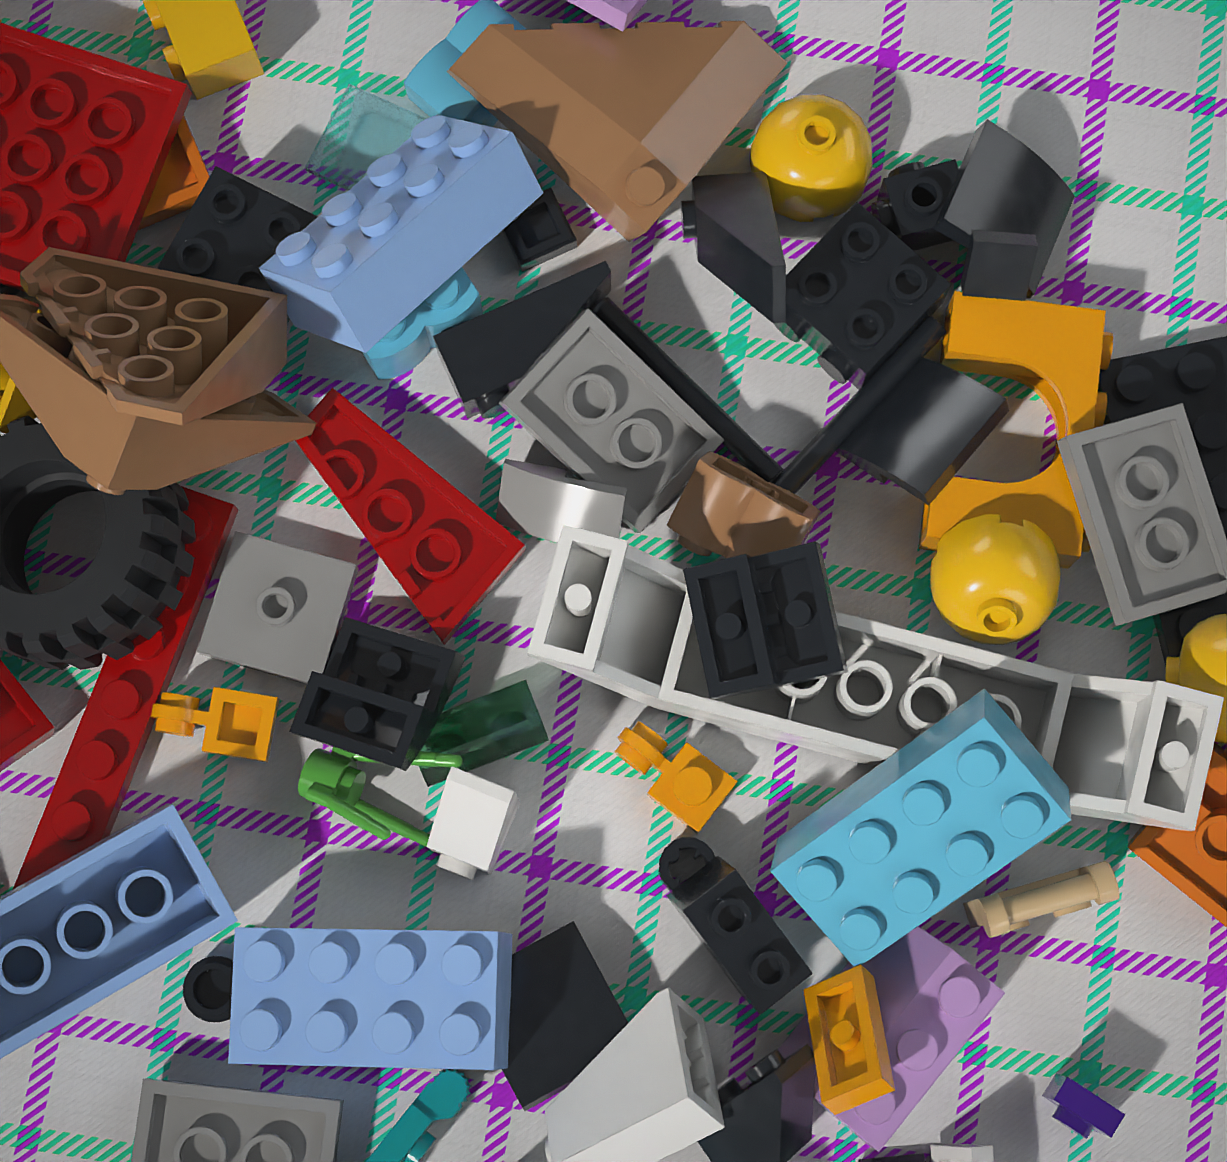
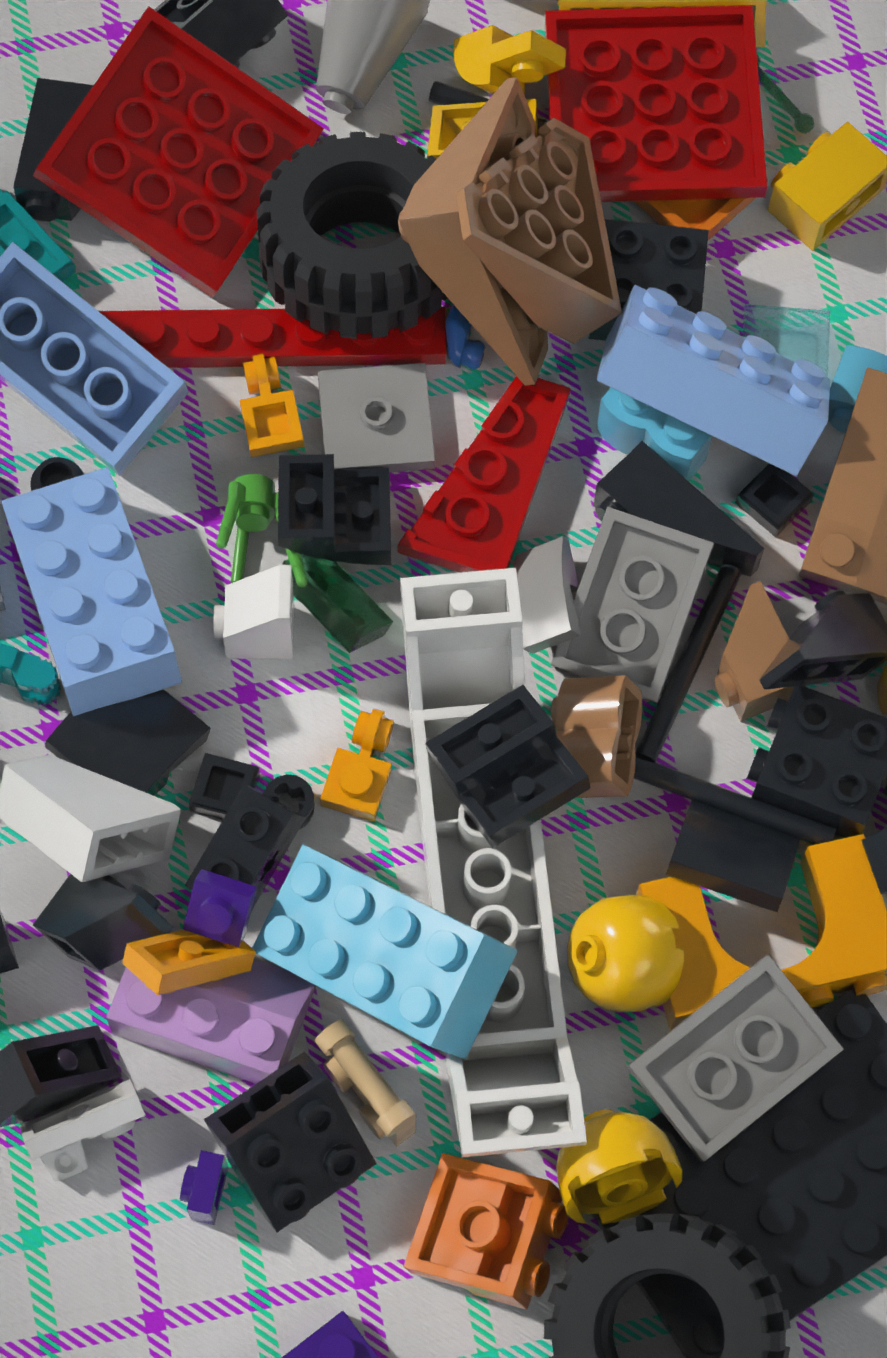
camera: 65 degrees right, 10 degrees down
none -> dark purple plate [183,869,257,948]
none -> black tile [189,753,260,820]
none -> black brick [204,1051,377,1233]
none -> blue arm [445,304,486,370]
none -> medium nougat slope [714,581,806,721]
none -> clear green hinge [757,55,815,134]

